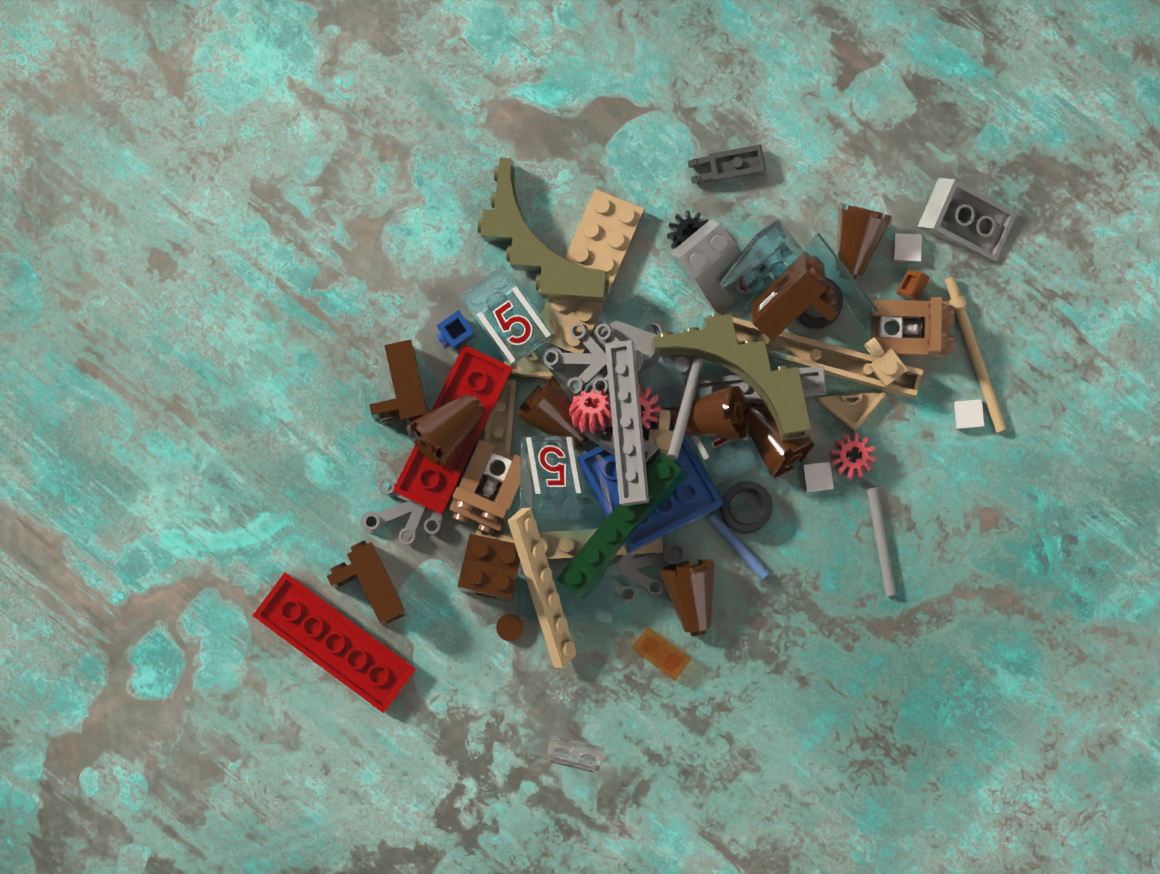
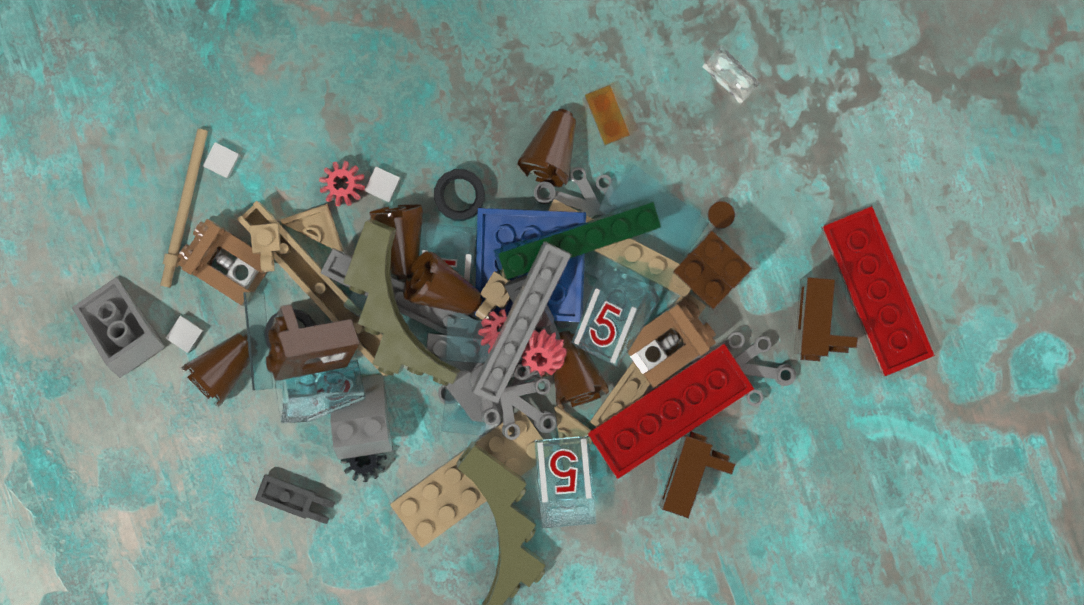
camera: 150 degrees left, 5 degrees up
reddish brown cone [407,394,483,468] -> none
blue brick [436,310,475,352] -> none
tan plate [508,508,577,668] -> none
light grey bar [667,357,704,459] -> none
medium blue bar [707,513,769,580] -> none
light grey bar [867,488,897,596] -> none
dark orange tile [896,270,930,301] -> none

